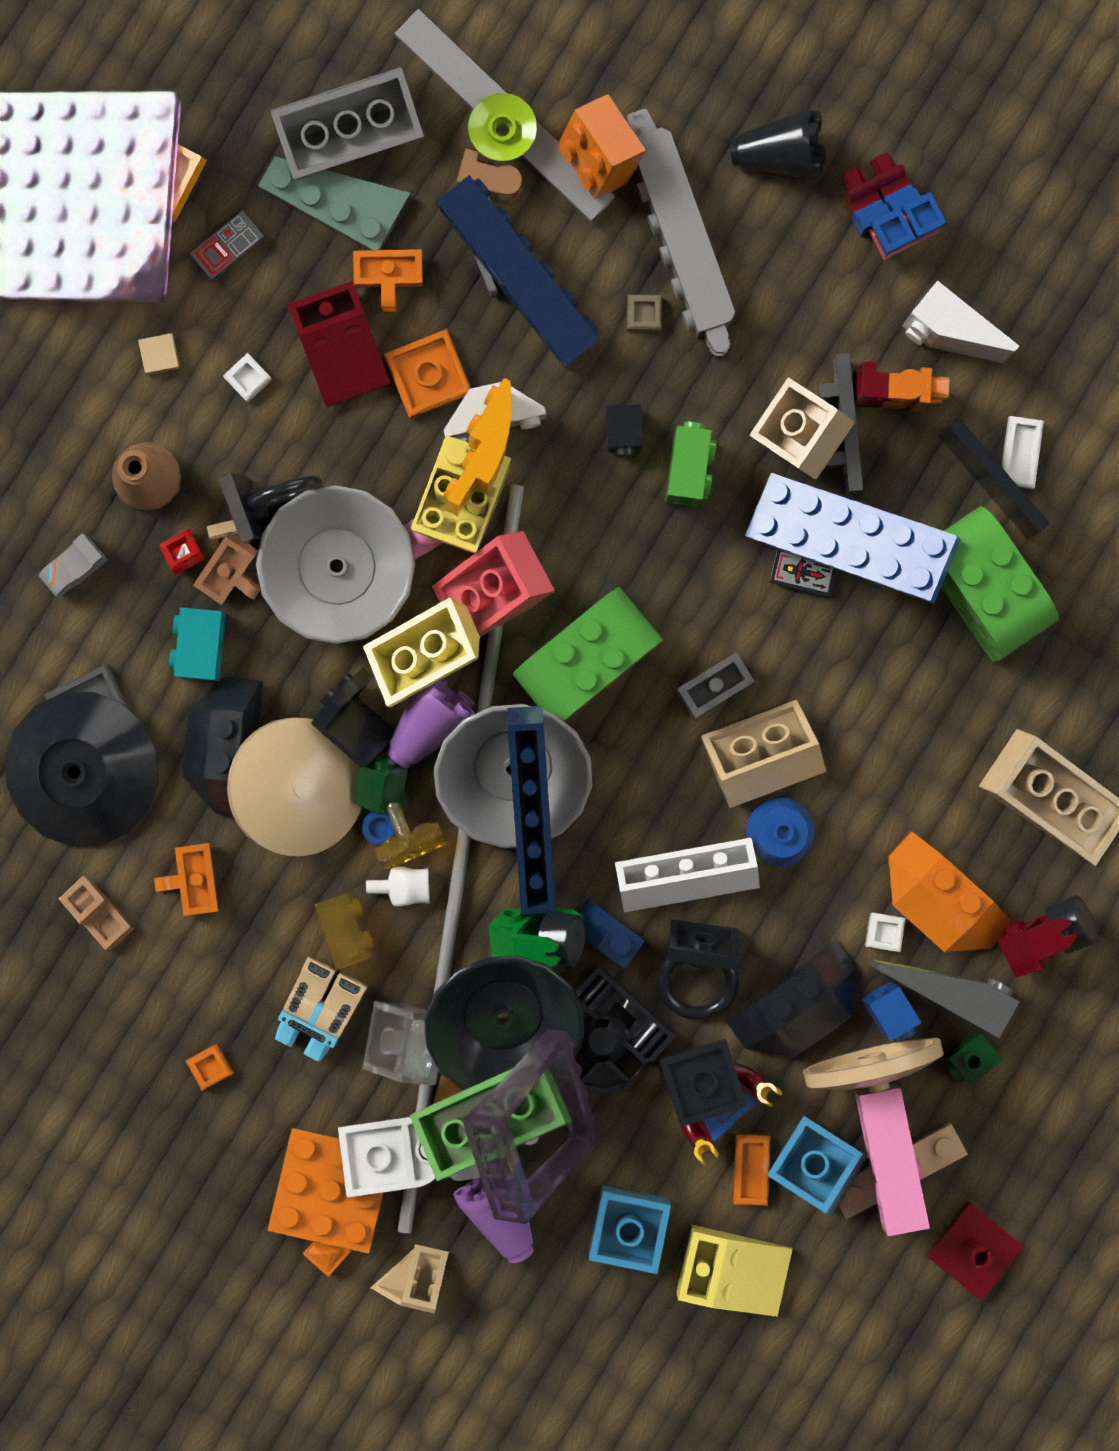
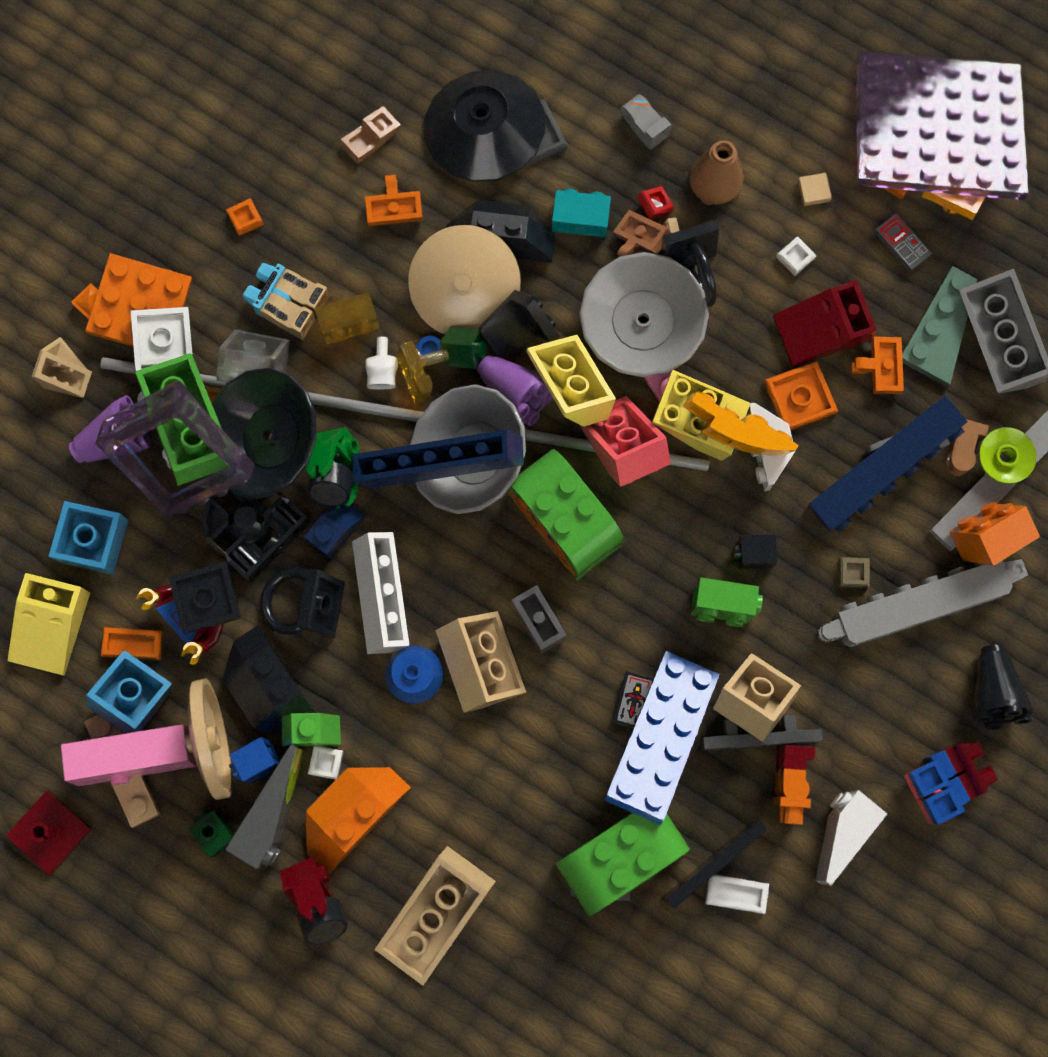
camera: 90 degrees right, 10 degrees down
none -> bright green slope [281,713,341,747]

